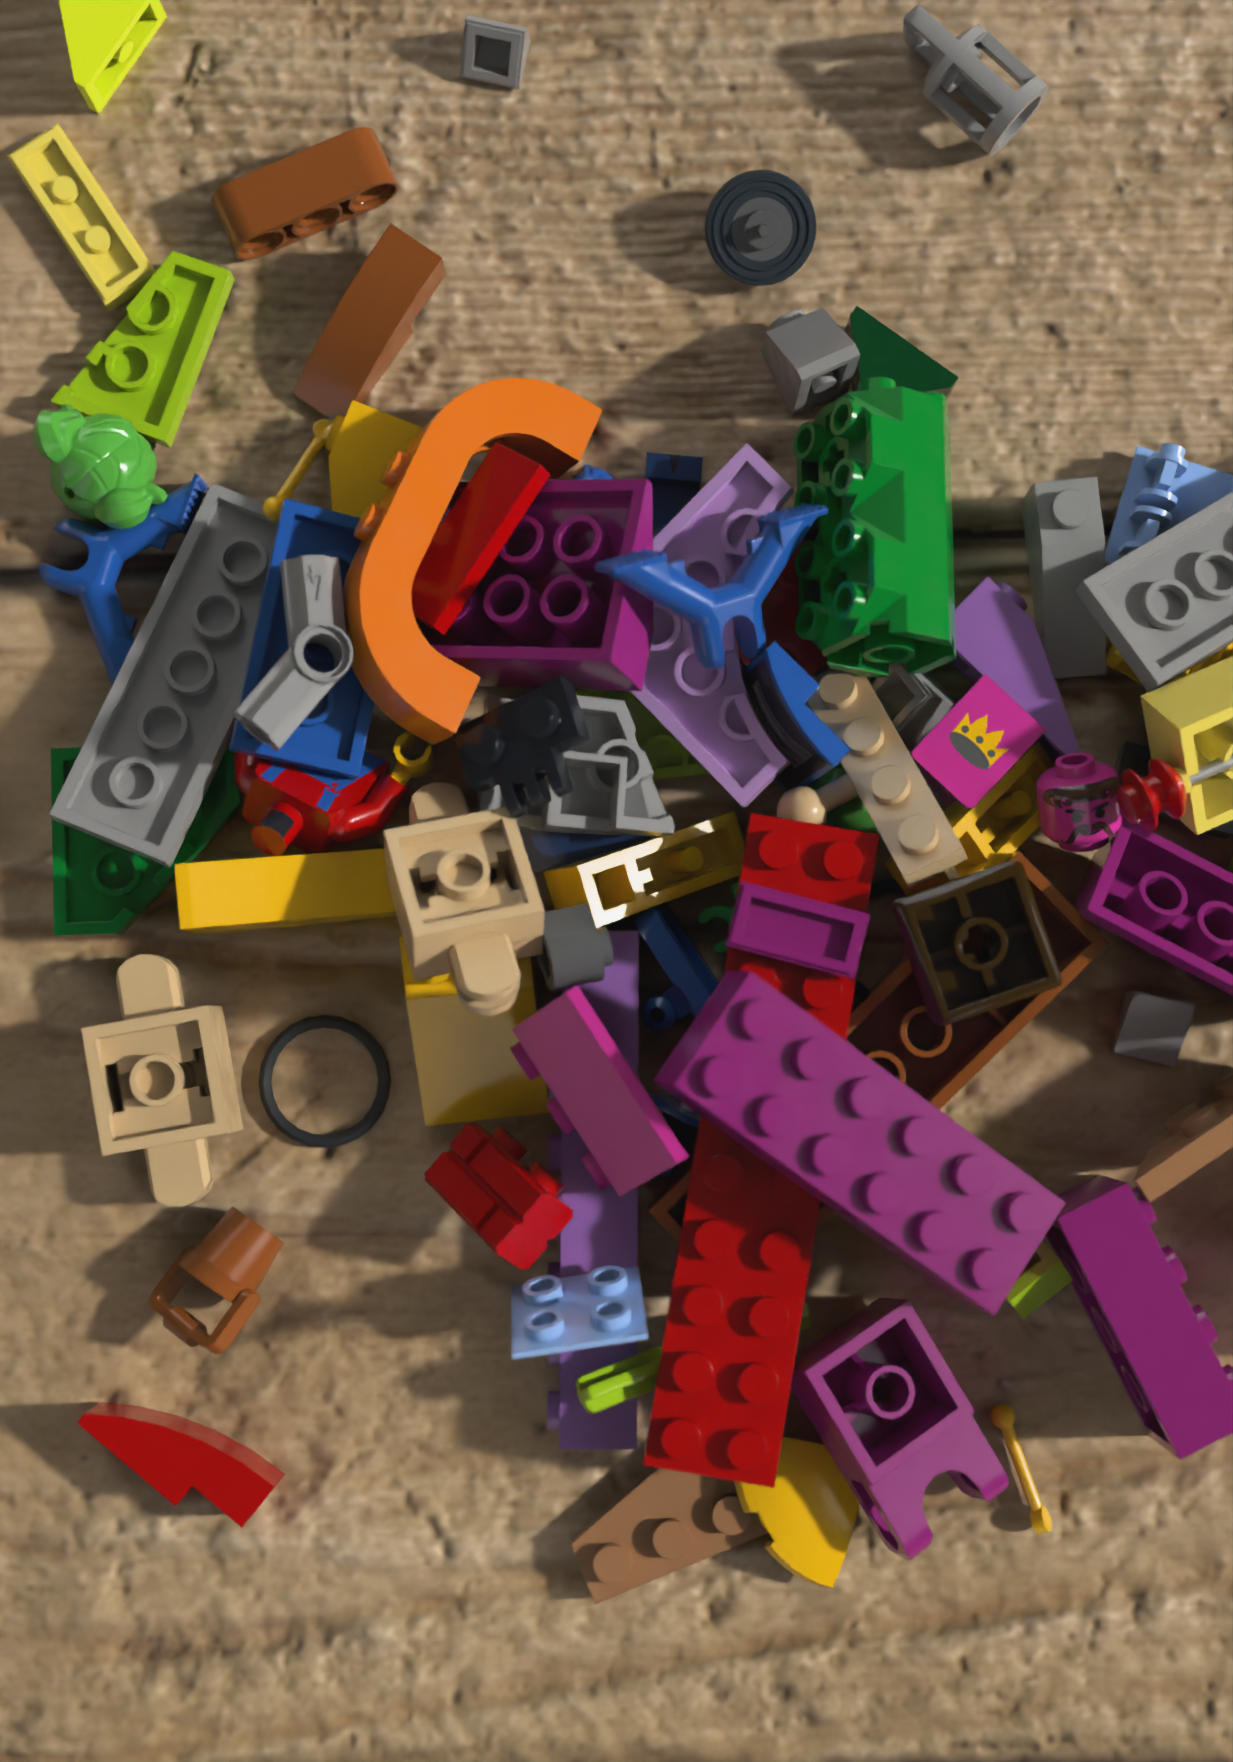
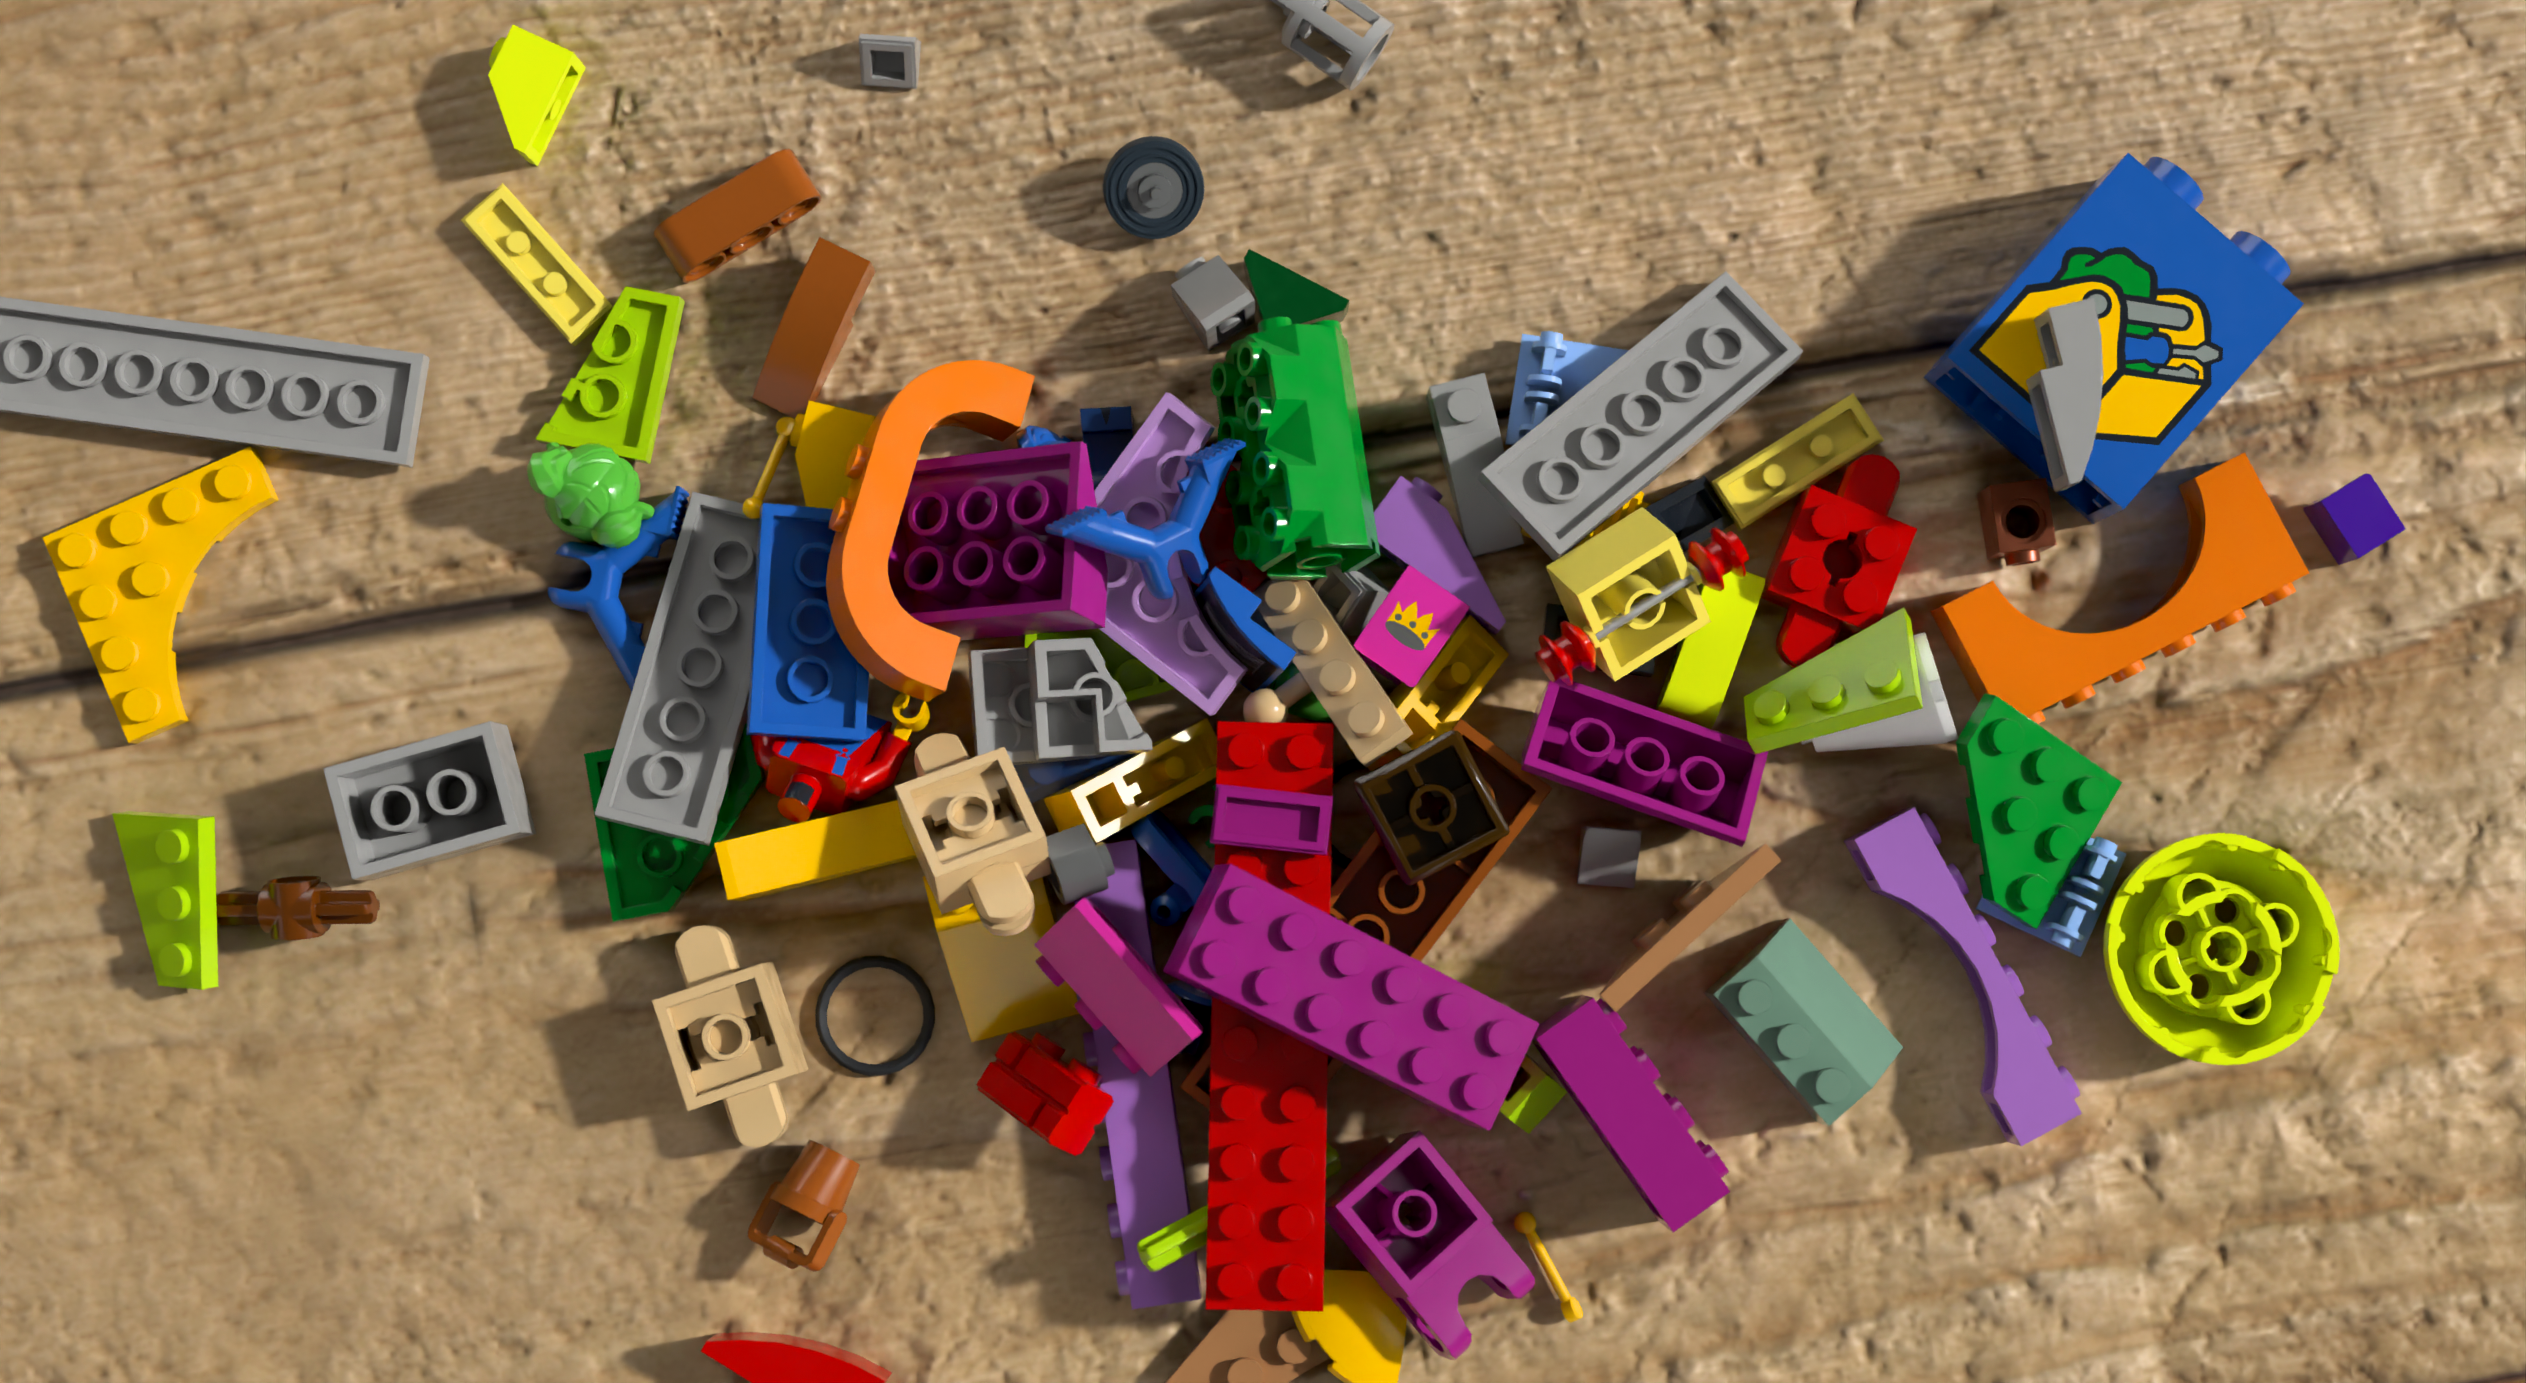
camera: 10 degrees left, 0 degrees up
light grey piece [233,554,353,751] -> none
red tile [411,442,551,636] -> none
black hinge [453,676,590,818] -> none
light blue hinge [511,1265,648,1359] -> none
dark pink head [1036,753,1123,852] -> none

